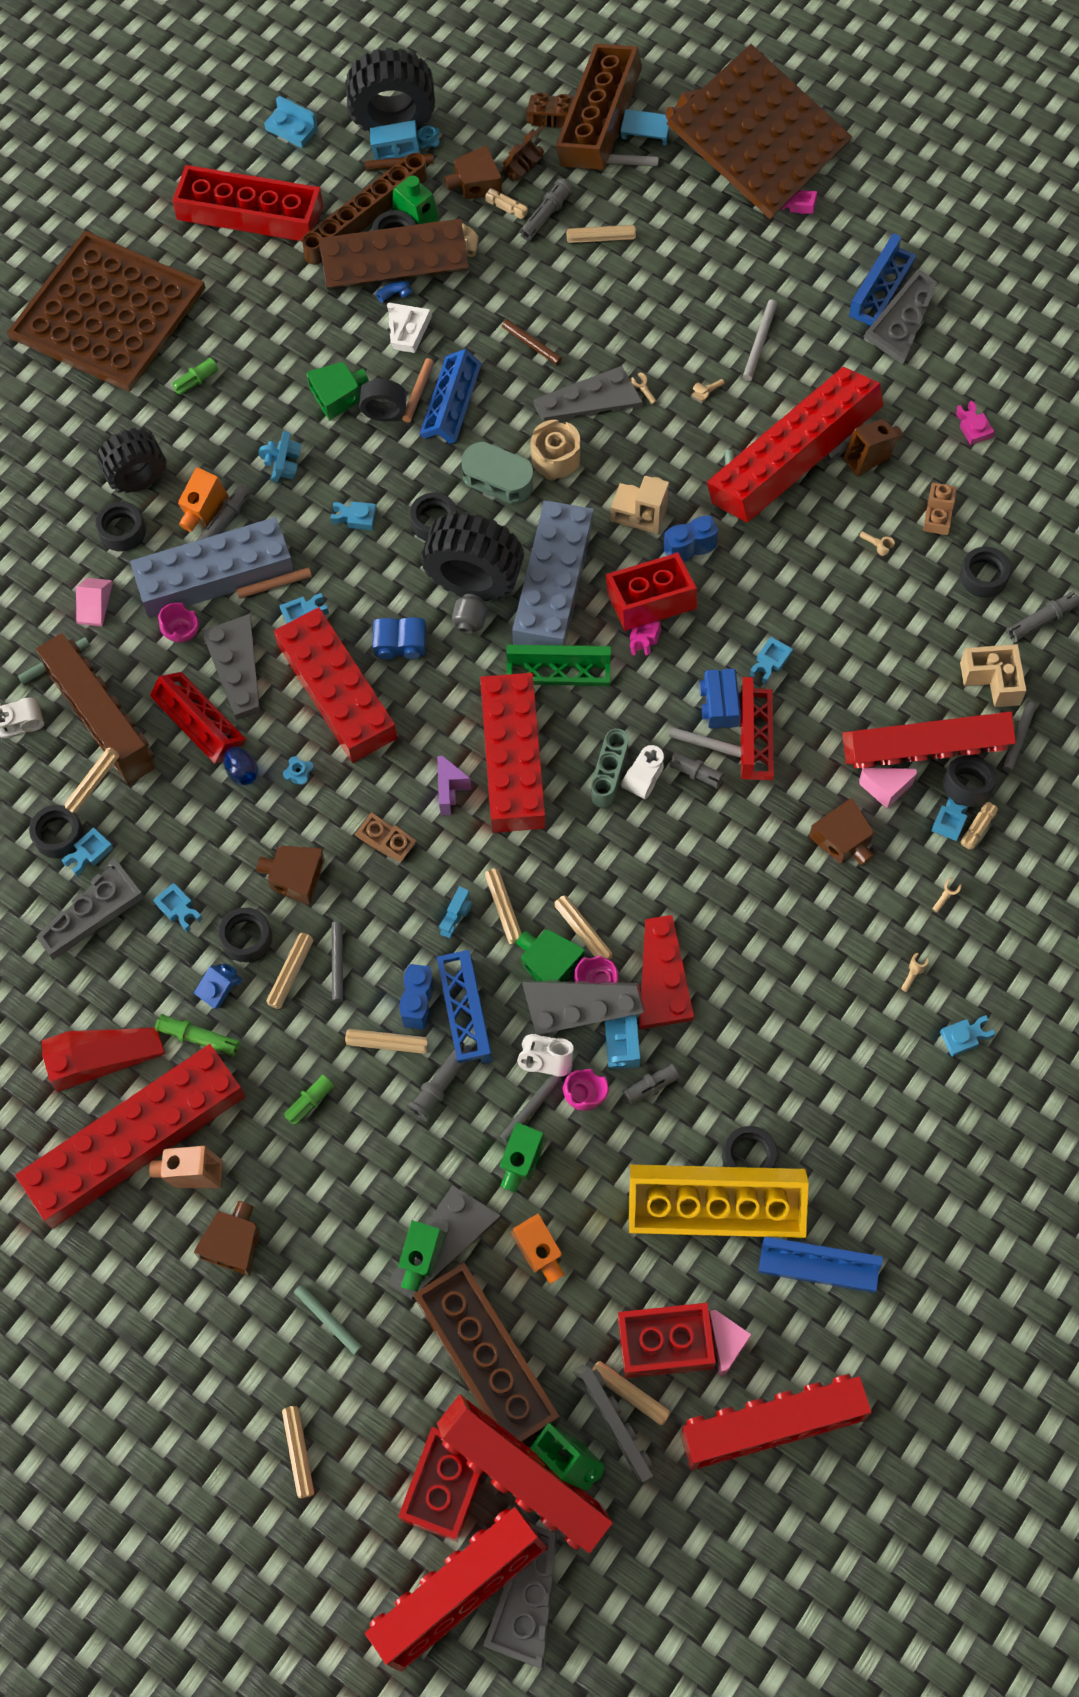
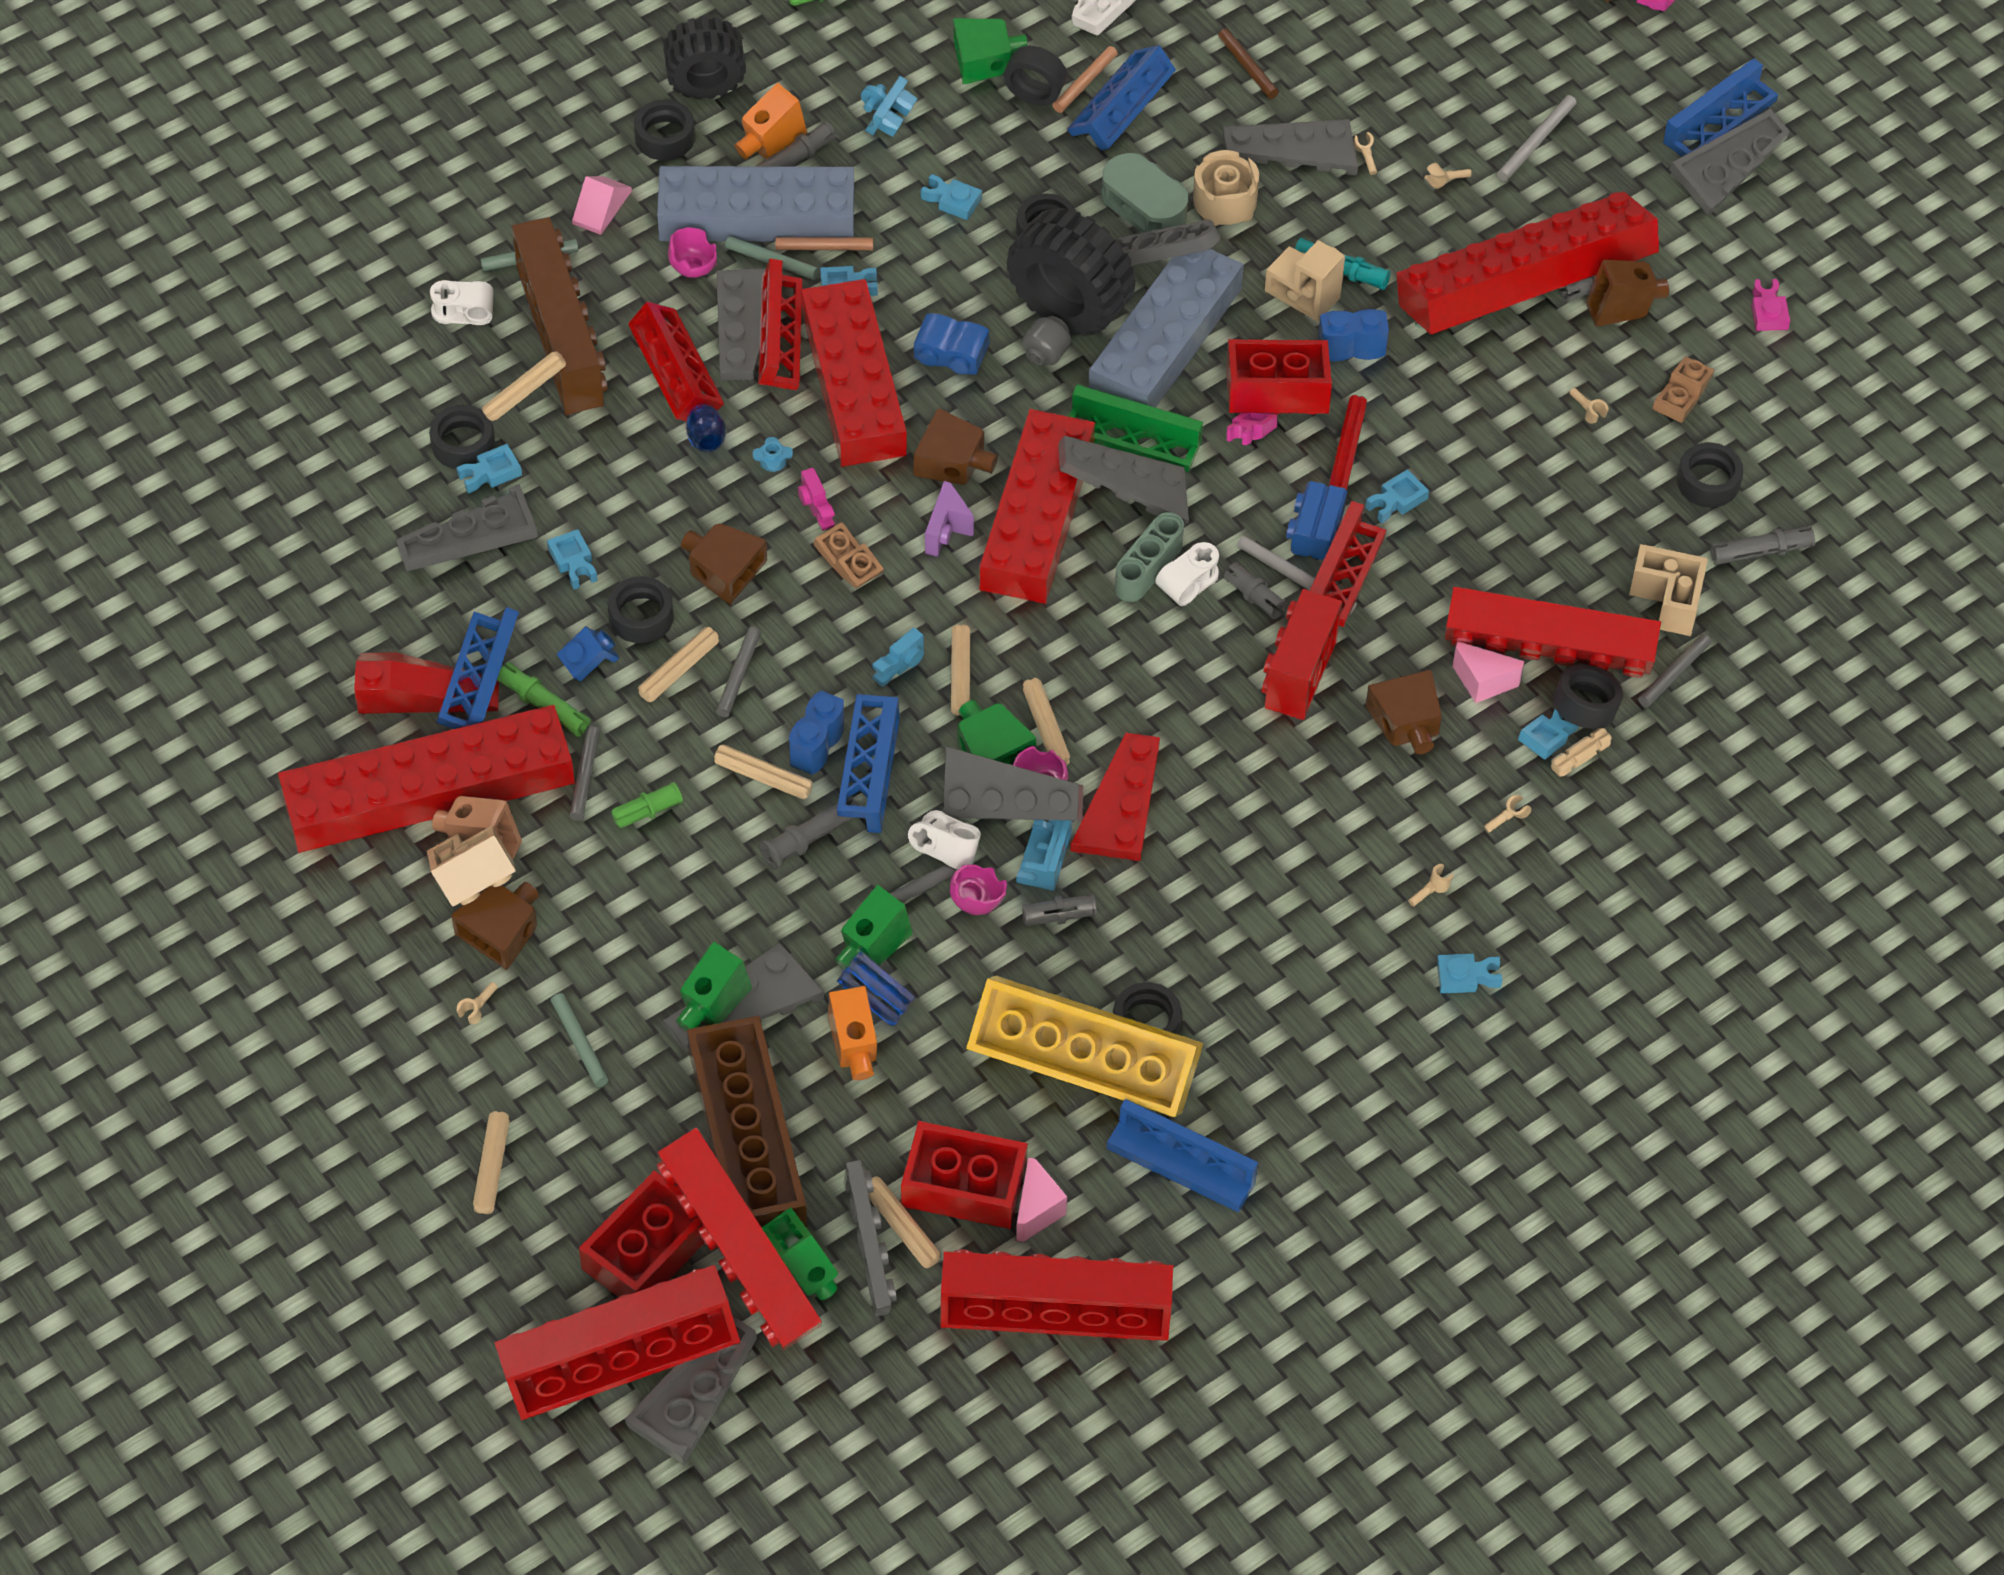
camera: 15 degrees right, 10 degrees down
none -> tan brick [427,826,516,907]
none -> blue fence [436,607,519,729]
none -> tan hand [457,982,498,1024]
none -> dark grey bar [569,726,600,821]
none -> sand green bar [725,236,818,280]
none -> red fence [758,258,802,391]
none -> dark pink plate [797,467,835,531]
none -> clear blue tile [837,951,916,1027]
none -> reddish brown torso [914,408,998,485]
none -> dark grey wing [1058,436,1189,526]
none -> dark grey beam [1117,220,1221,266]
none -> red brick [1261,589,1342,720]
none -> teal pin [1295,238,1391,290]
none -> red axle [1328,395,1367,491]

